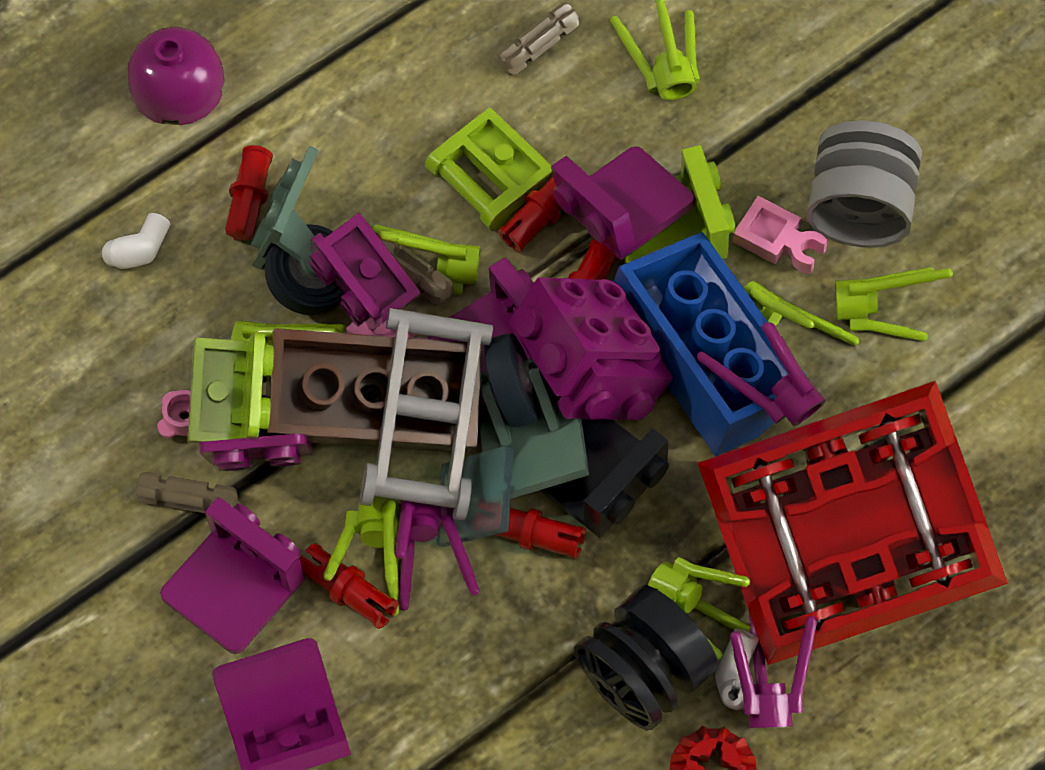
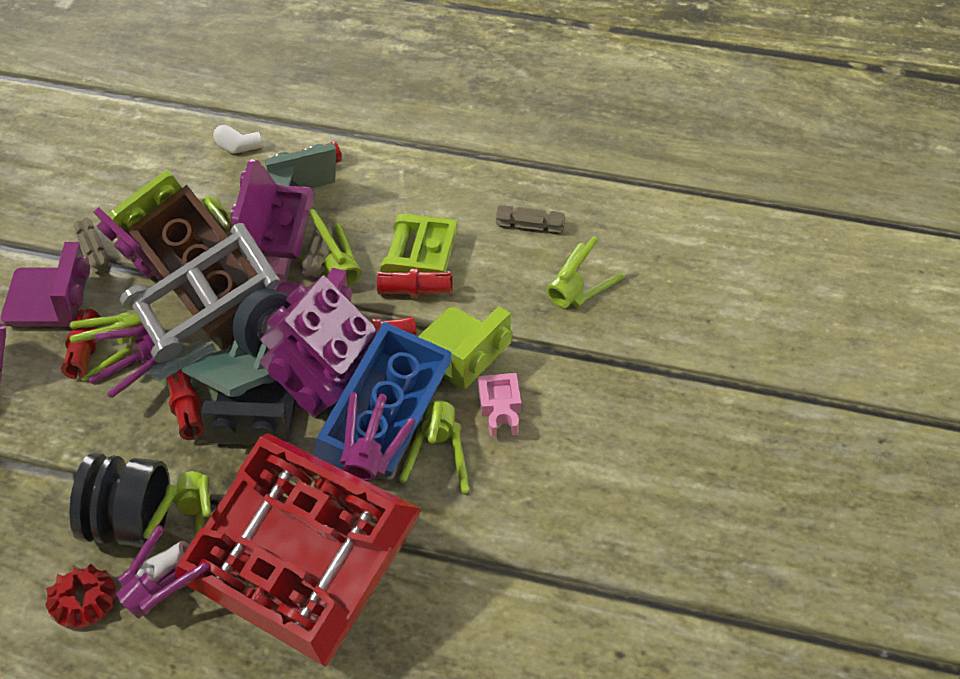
camera: 50 degrees right, 15 degrees down
magenta cylinder [128,27,225,125] -> none
magenta bracket [551,146,695,260] -> none
light grey wheel [807,120,922,248] -> none
lime plant [835,267,953,341] -> none

